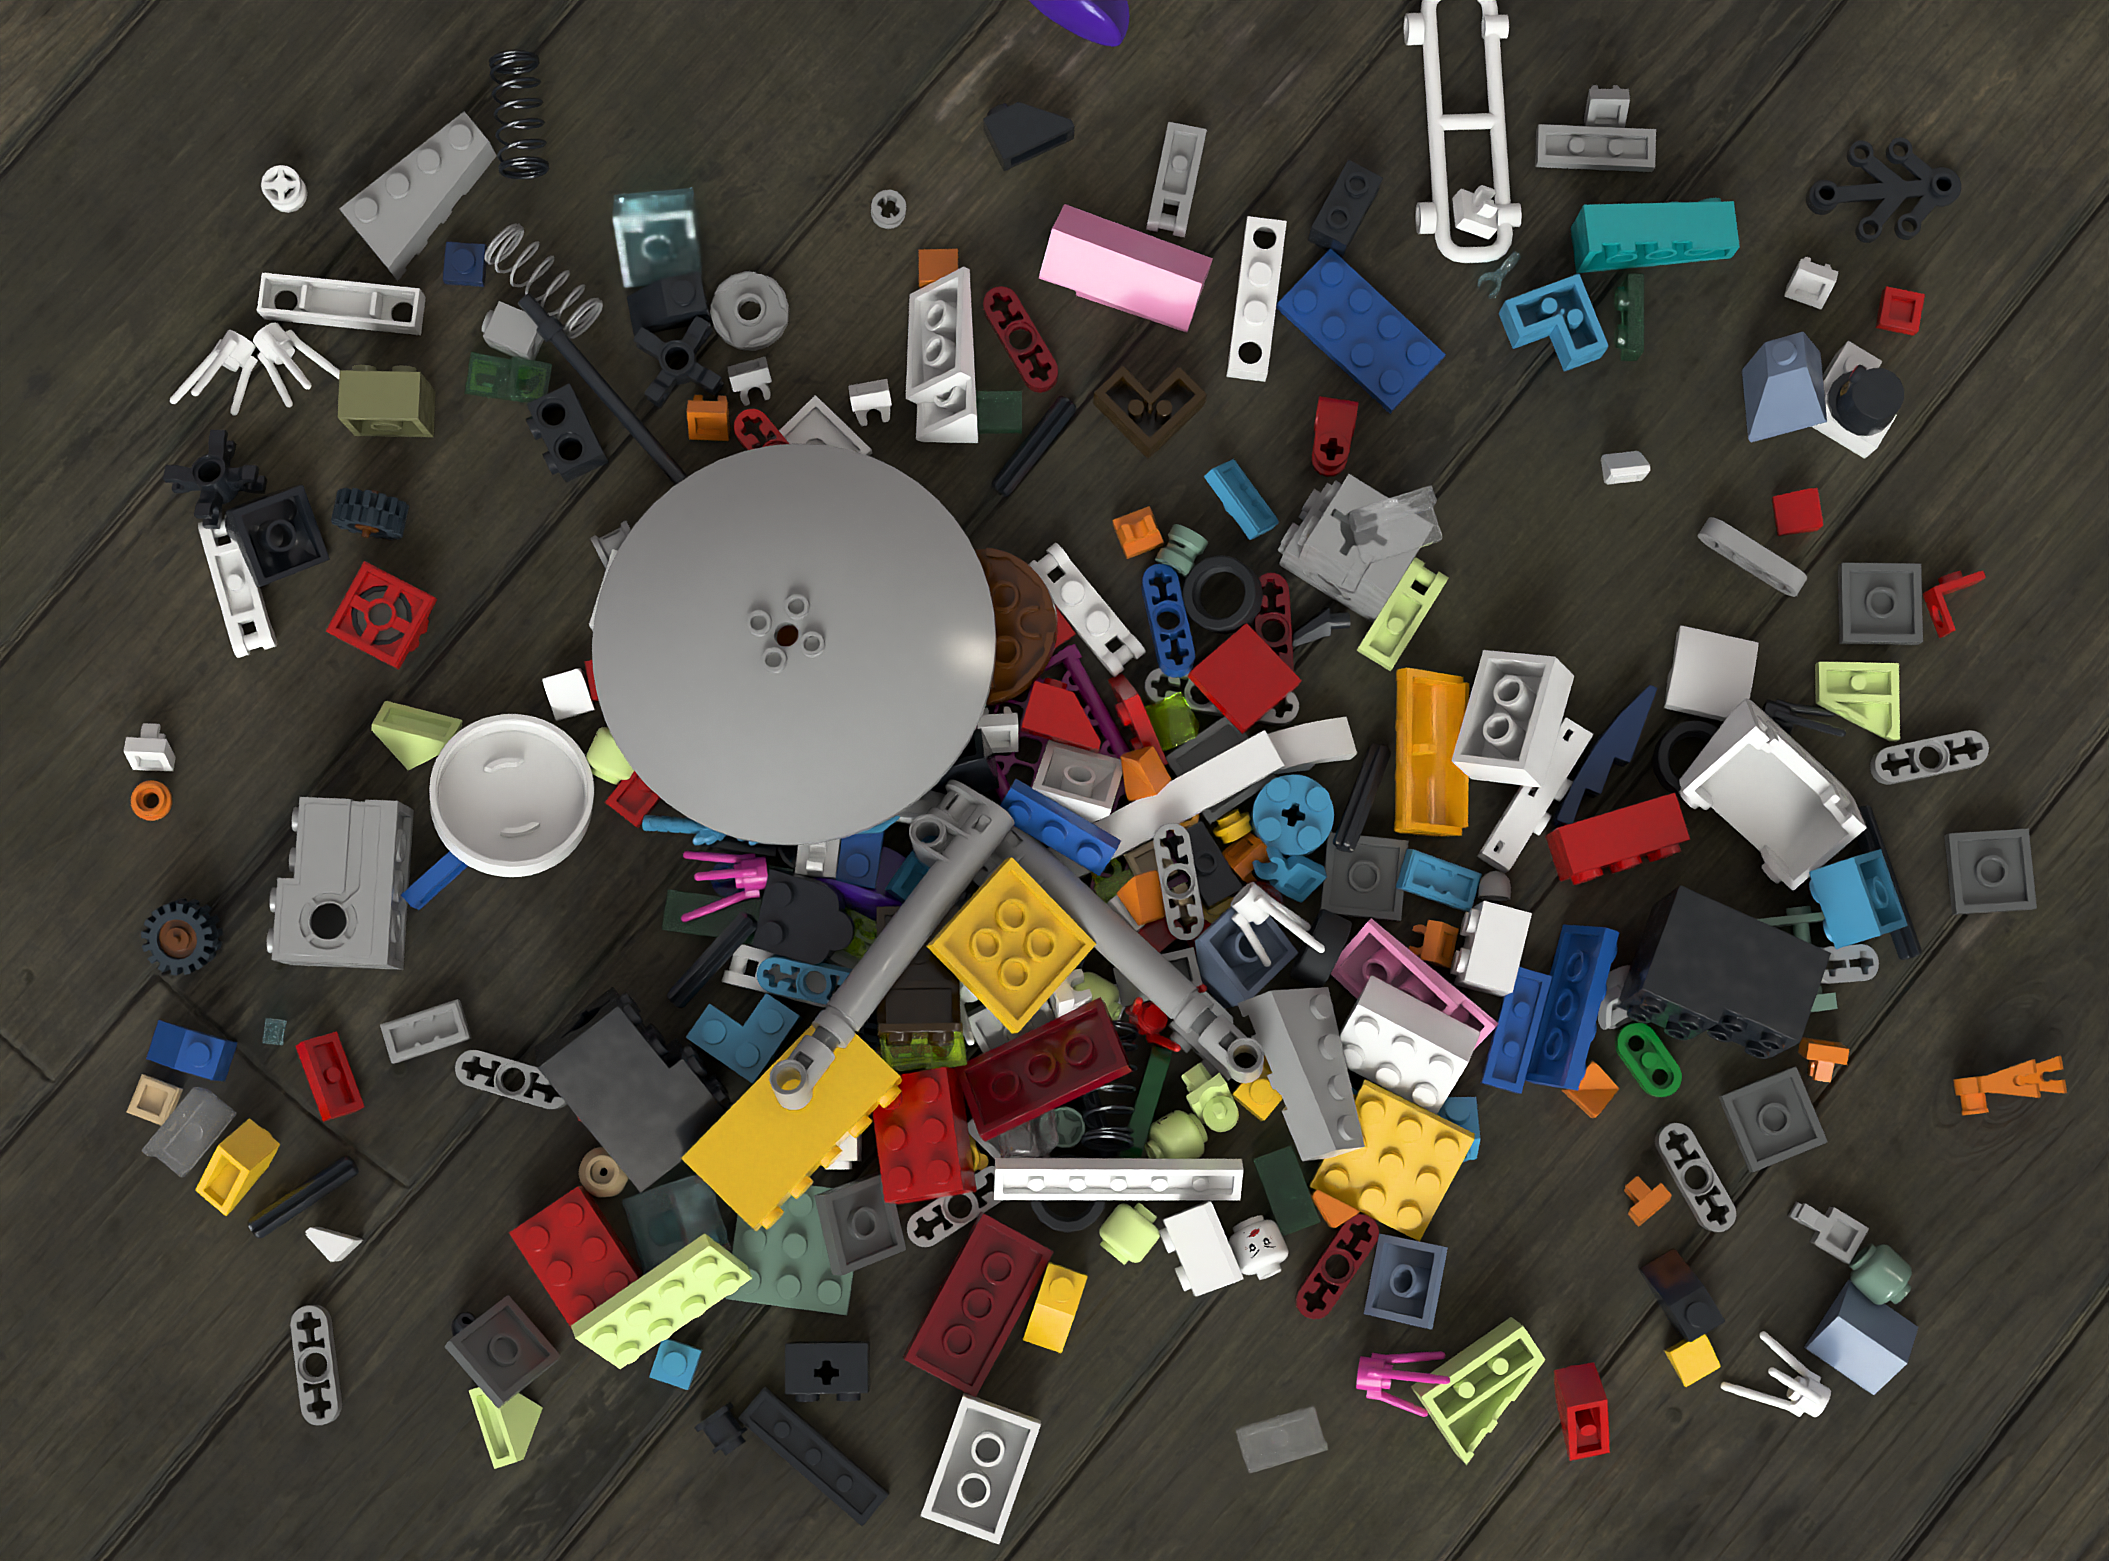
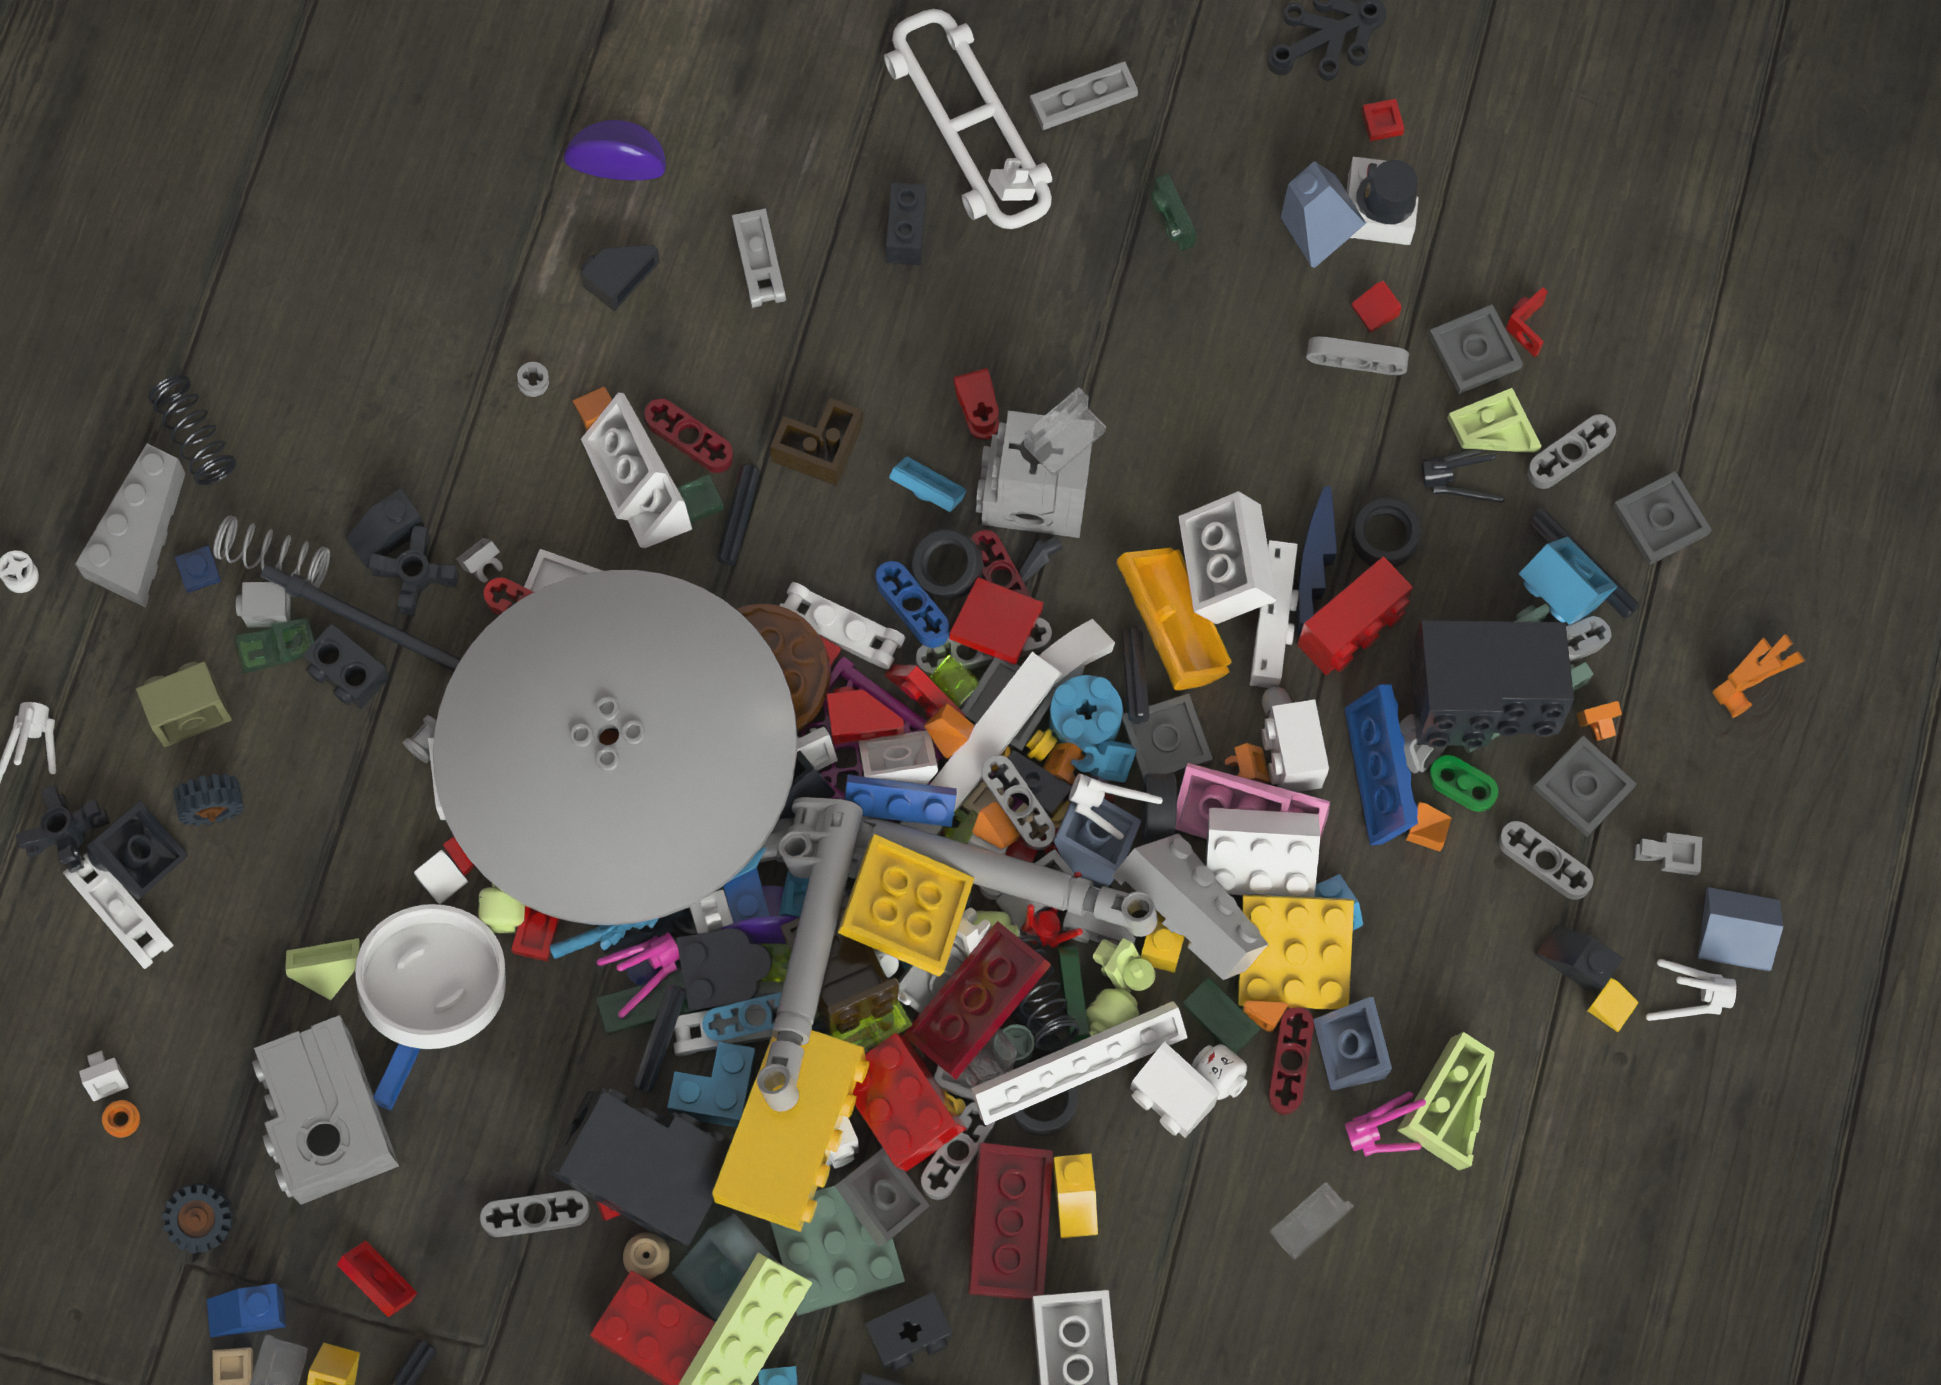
camera: 25 degrees left, 10 degrees down
white plant [253,322,340,408] -> none
white piece [257,273,426,335] -> none
clear light blue piece [262,1018,287,1046] -> none
red piece [326,561,437,670] -> none
light grey plate [380,999,472,1064] -> none
clear light blue slope [613,188,703,287] -> none
orange tile [686,395,730,441] -> none
light grey tile [710,271,790,351] -> none
white tile [848,379,892,426] -> none
bright pink slope [1039,204,1213,333] -> none
yellowish green head [1099,1202,1160,1265] -> none
orange tile [1112,506,1164,559] -> none
sand green wheel [1155,524,1208,578] -> none
white piece [1226,216,1287,382] -> none
blue plate [1276,249,1446,414] -> none
yellowish green plate [1357,557,1449,671] -> none
dark azure plate [1396,849,1482,912] -> none
clear light blue hand [1477,251,1521,298] -> none
blue plate [1480,967,1552,1094] -> none
dark azure brick [1498,274,1609,371] -> none
red slope [1554,1362,1610,1461] -> none
teal wedge [1571,198,1740,273] -> none
light grey tile [1584,85,1630,128] -> none
white slope [1601,451,1651,485] -> none
orange tile [1624,1176,1672,1227] -> none
white slope [1664,625,1759,721] -> none
white windscreen [1679,698,1867,890] -> none
white tile [1784,257,1838,309] -> none
sand green head [1849,1243,1912,1305] -> none

